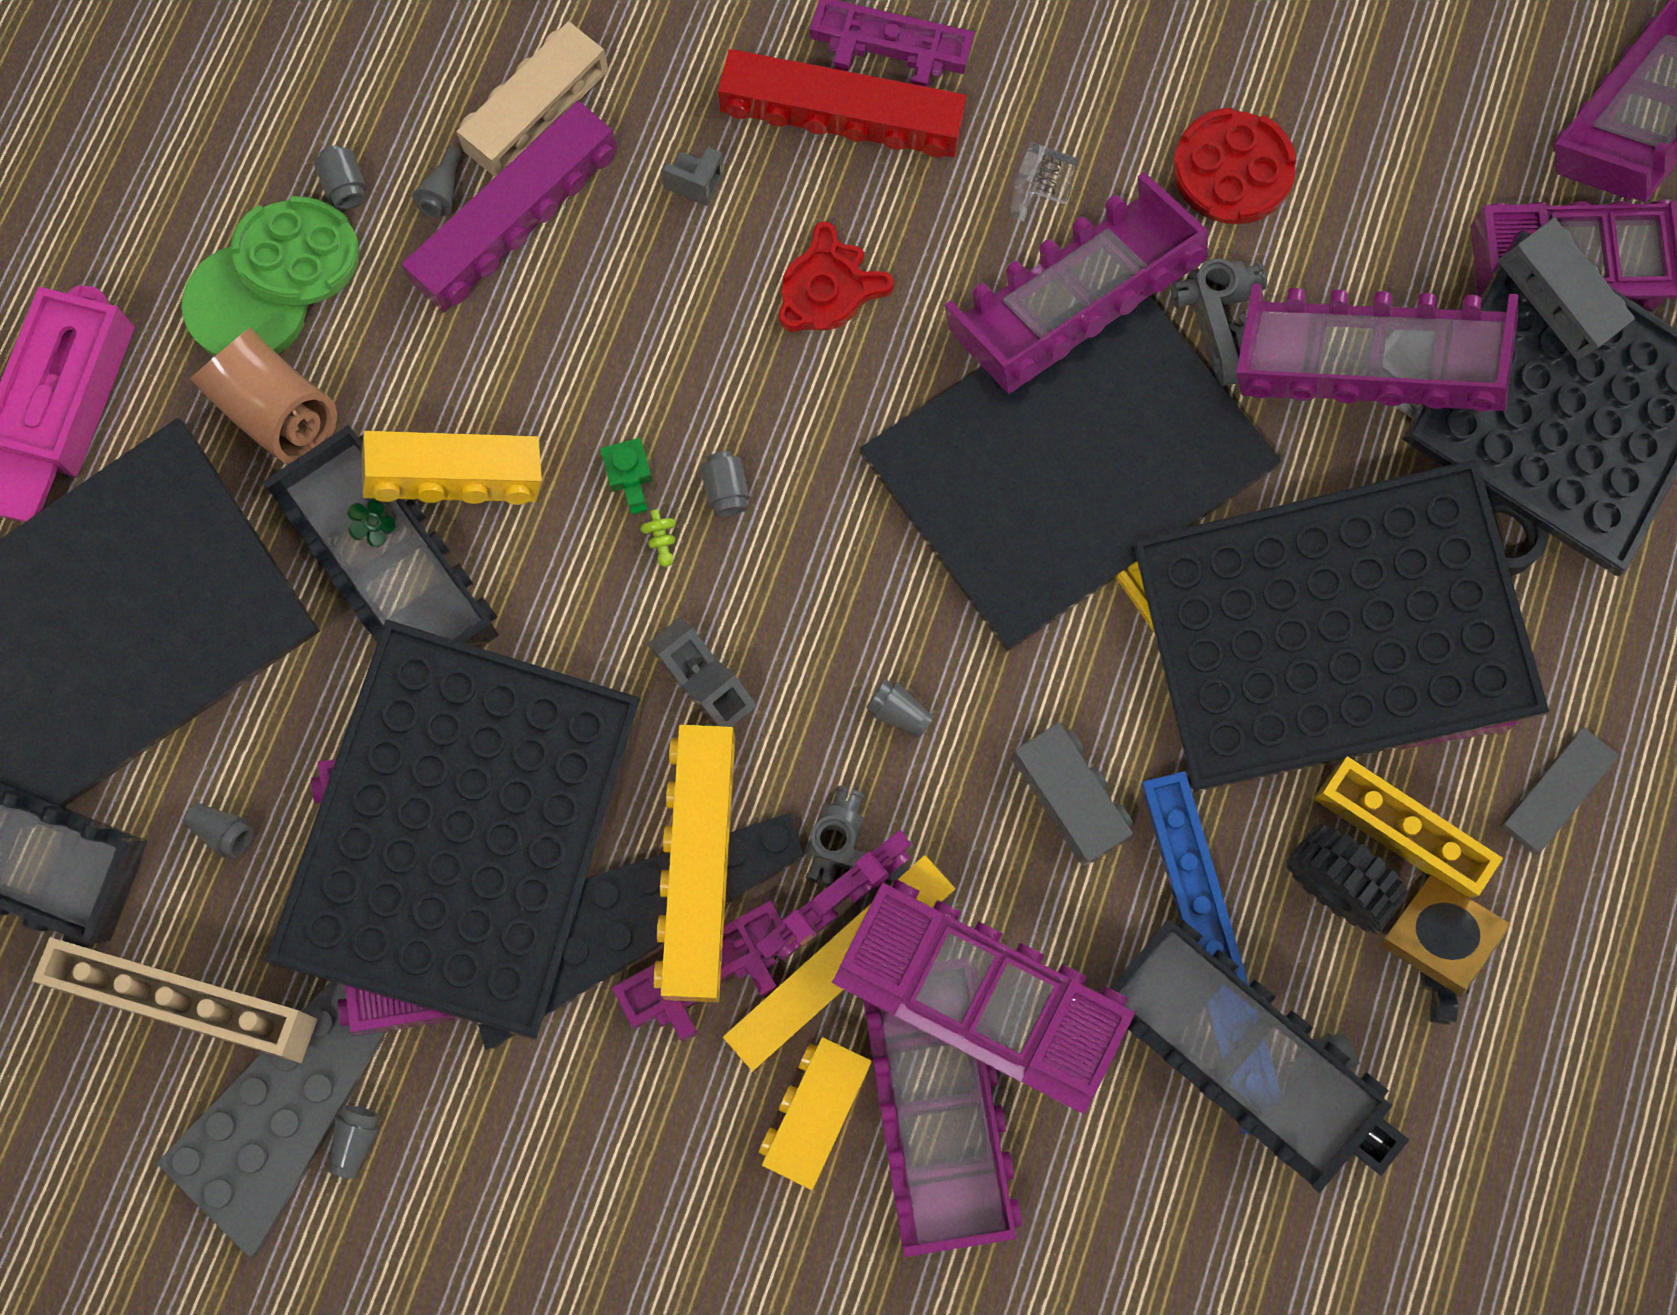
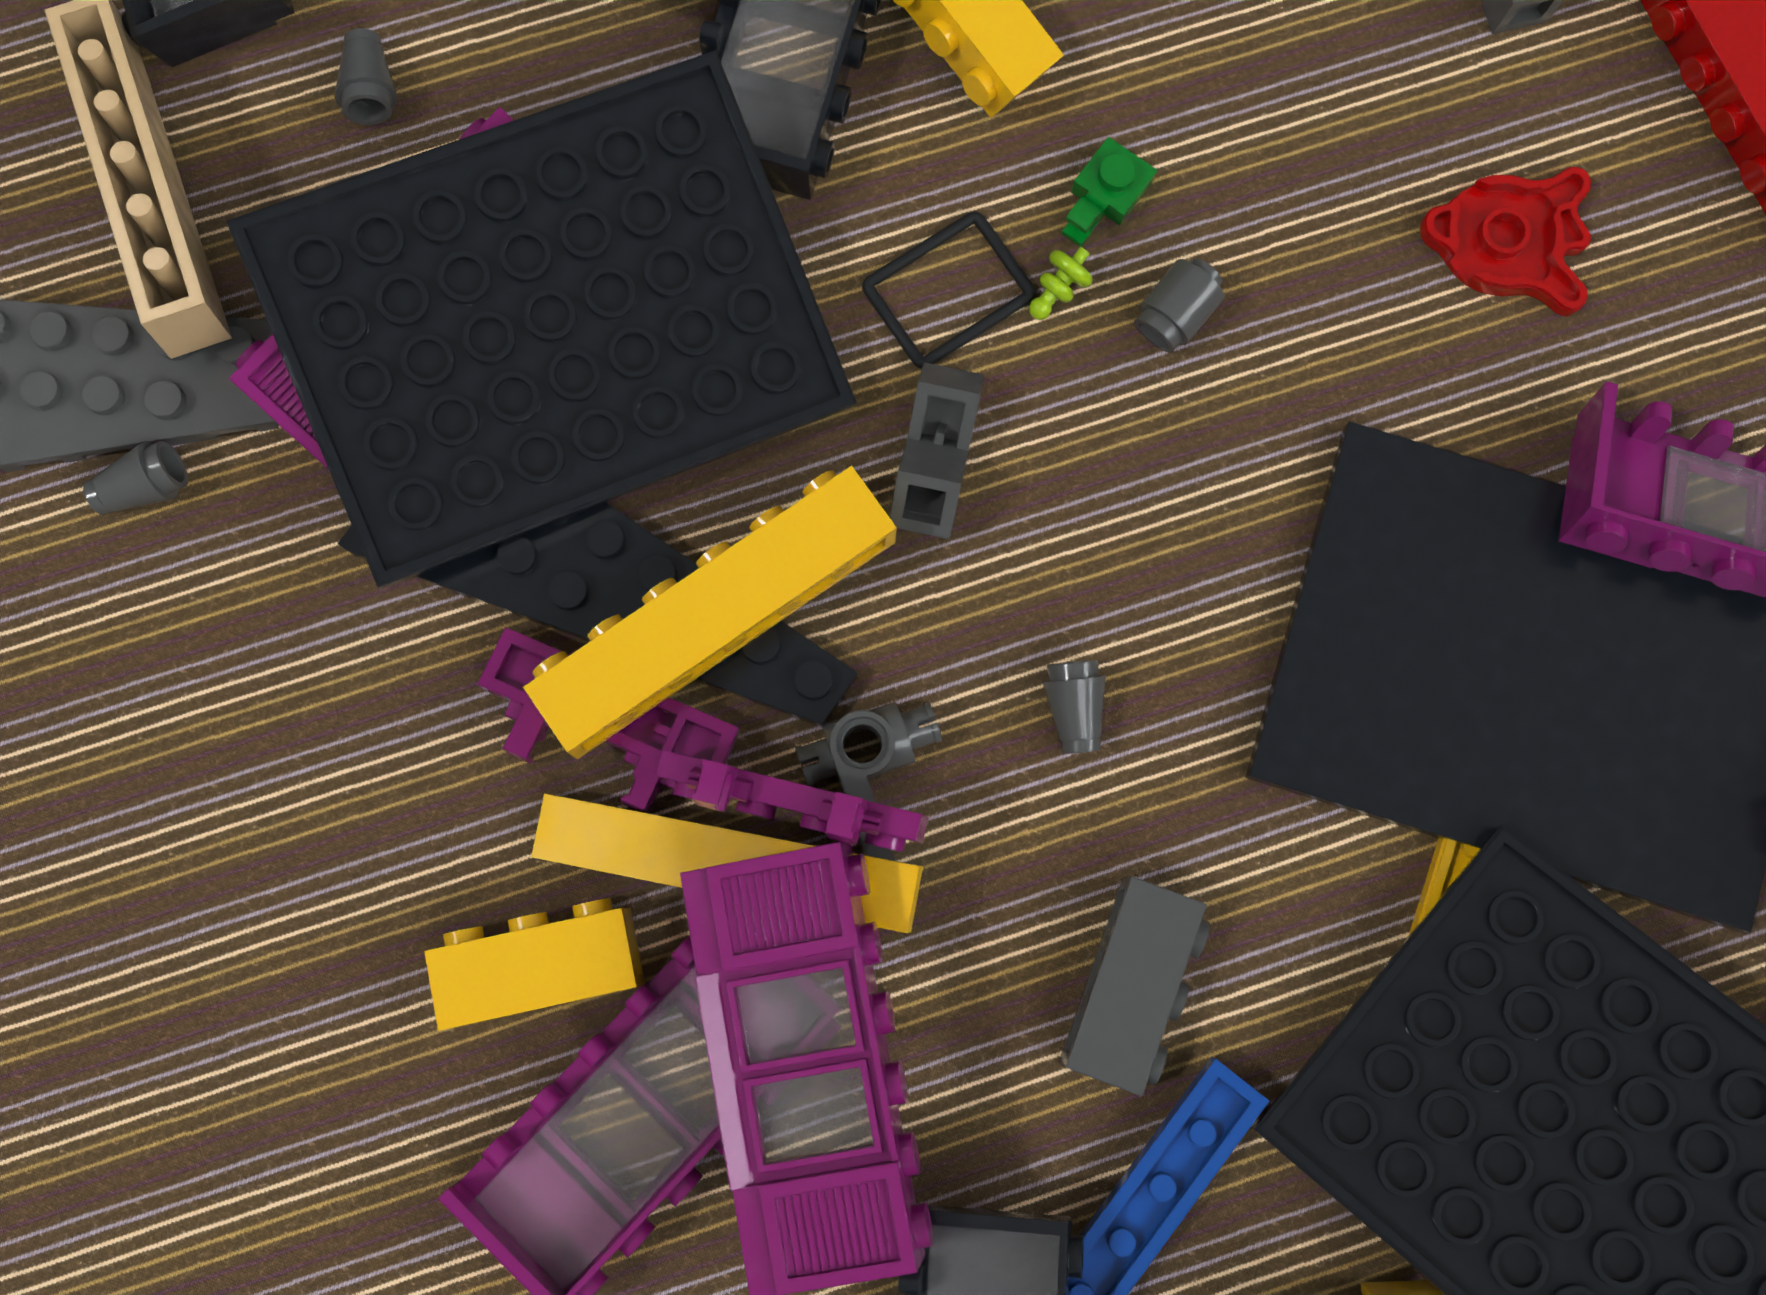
camera: 50 degrees right, 5 degrees up
none -> black piece [862,211,1036,369]

